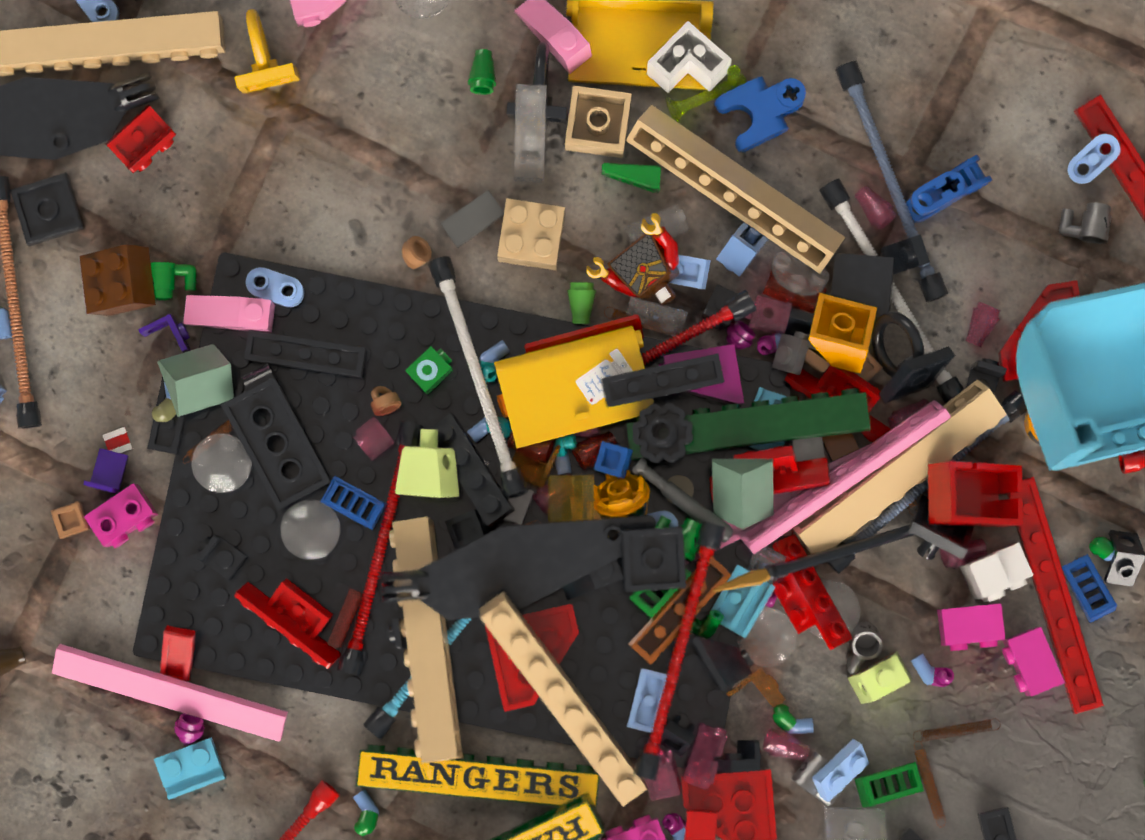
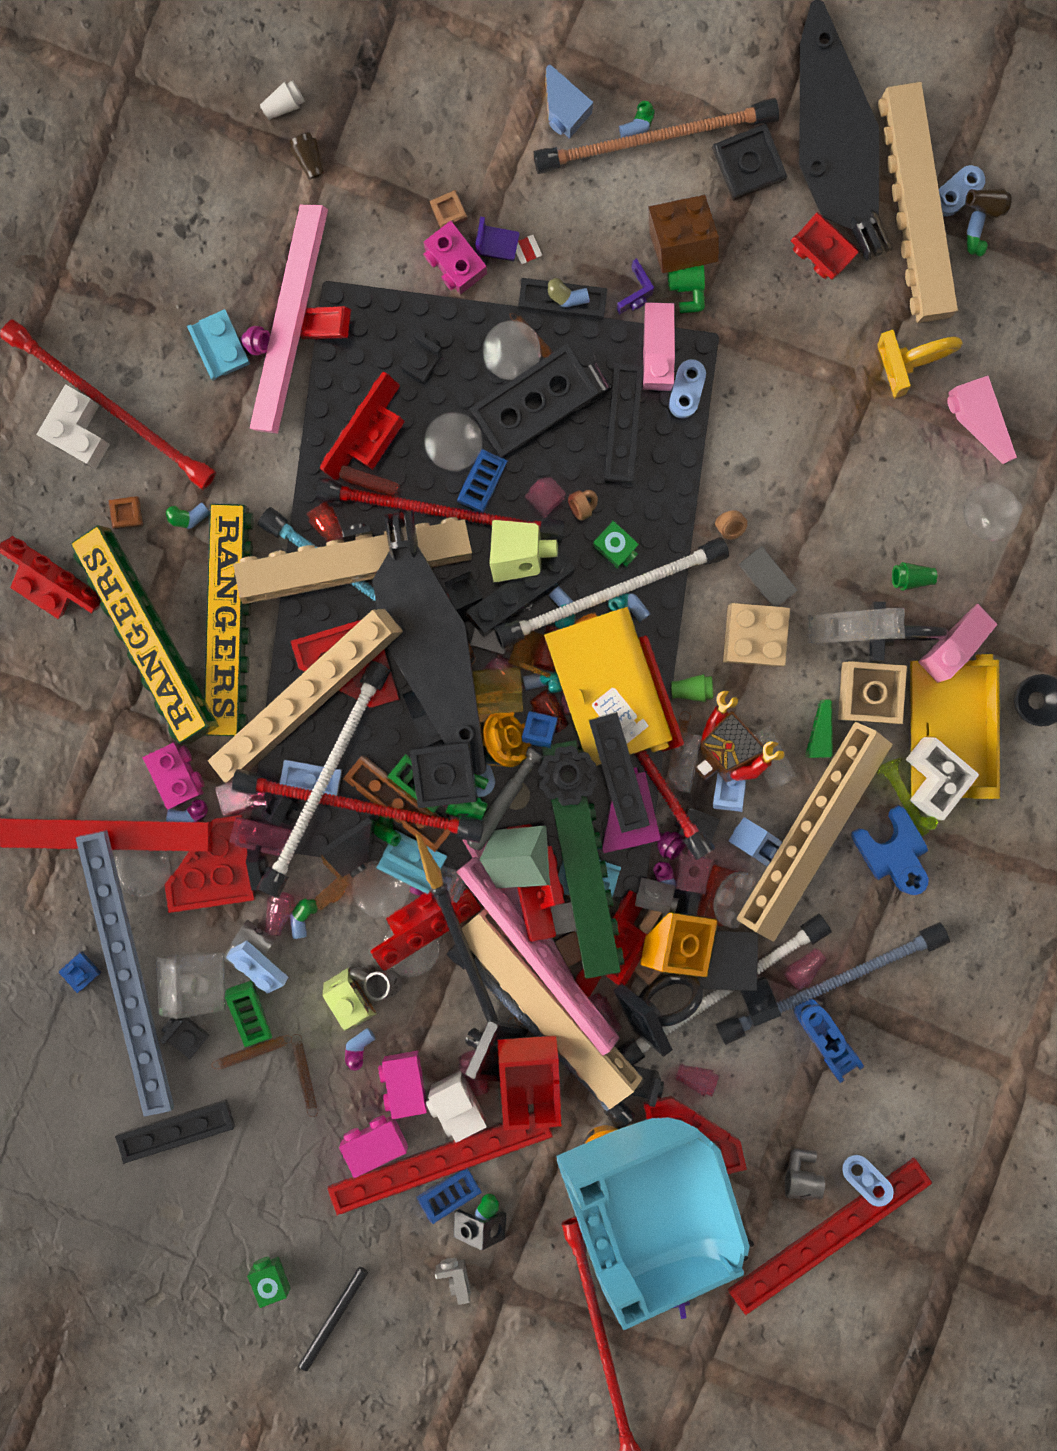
camera: 85 degrees right, 5 degrees up
sand green slope [157,344,234,417] -> none
none -> white hose [257,660,391,899]
none -> clear red cone [306,501,343,542]

